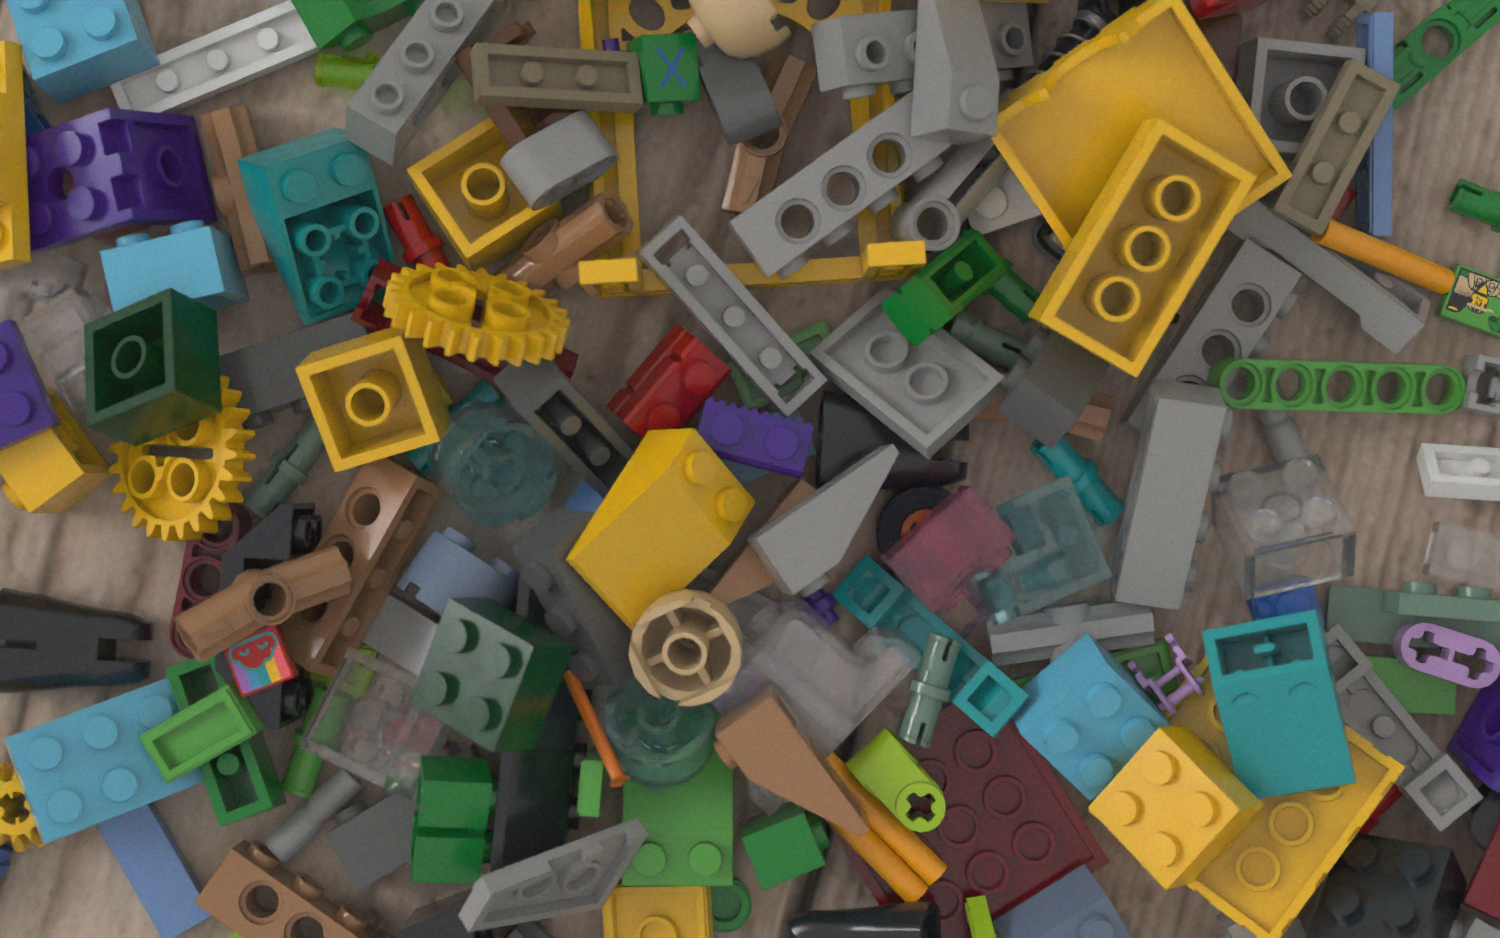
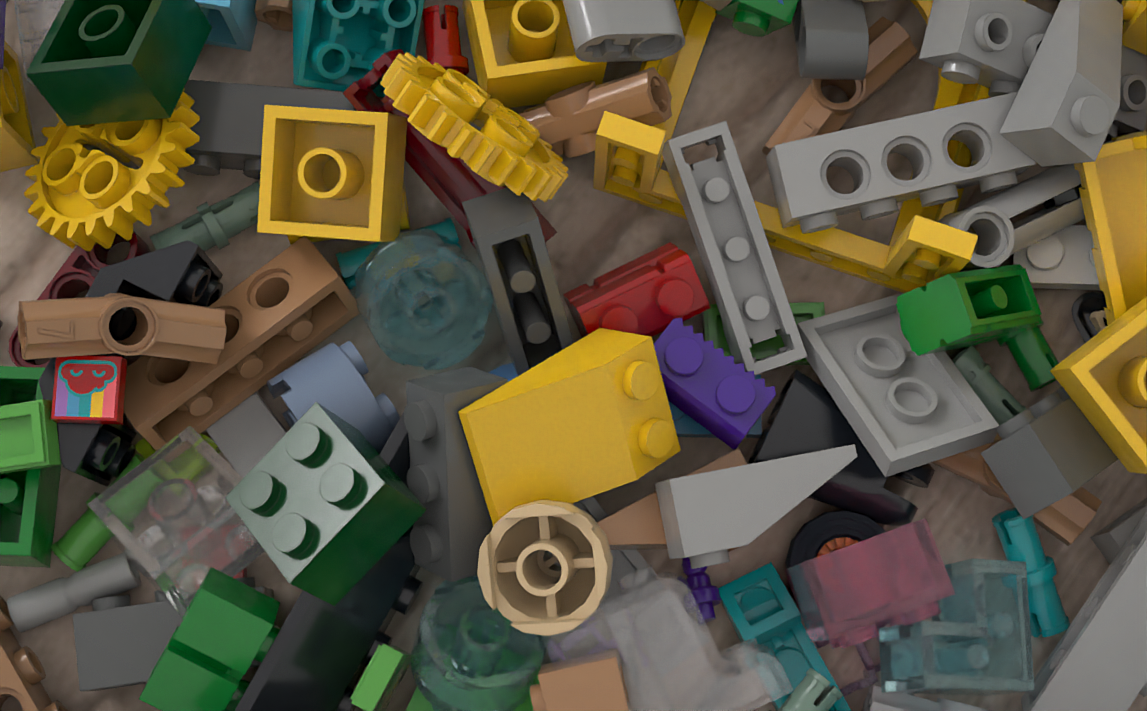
camera: 20 degrees right, 10 degrees down
orange piece [562,670,630,788] -> none

